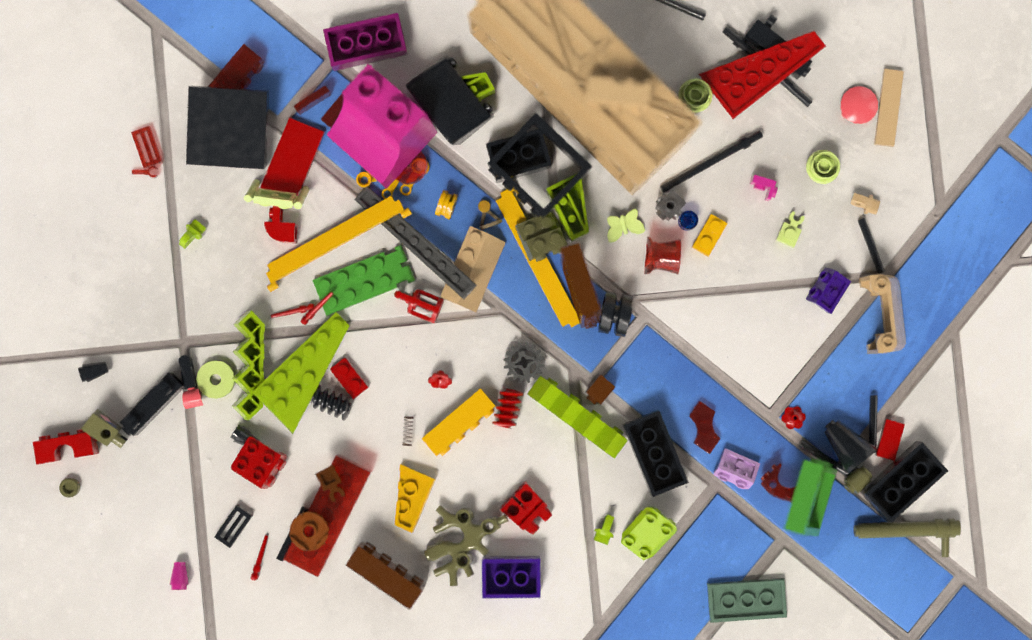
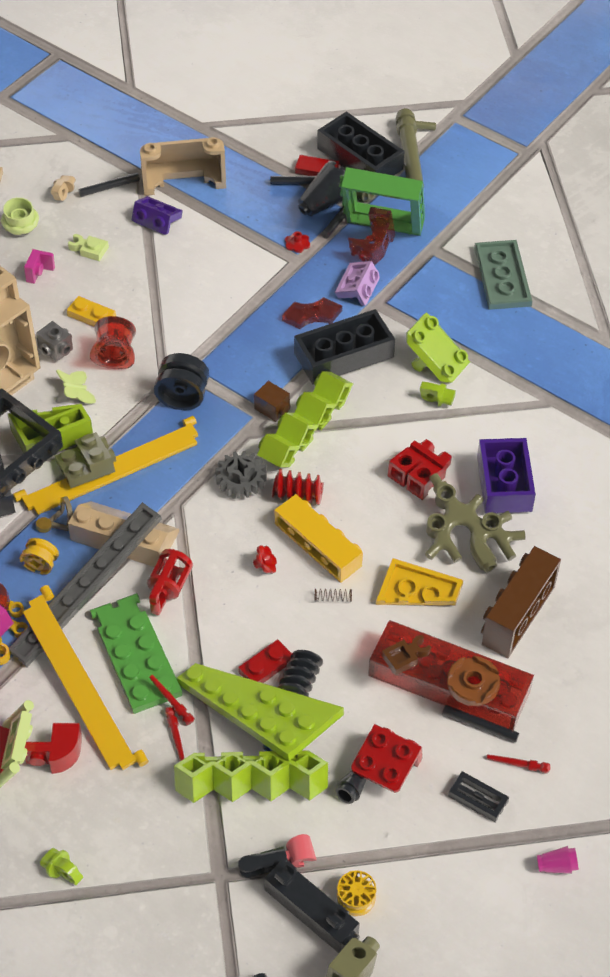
camera: 90 degrees left, 35 degrees down
yellowish green tile [196,360,235,399] -> none
reddish brown window [560,242,601,329] -> none
clear blue wheel [678,211,698,231] -> none
none -> yellow wheel [337,870,377,916]

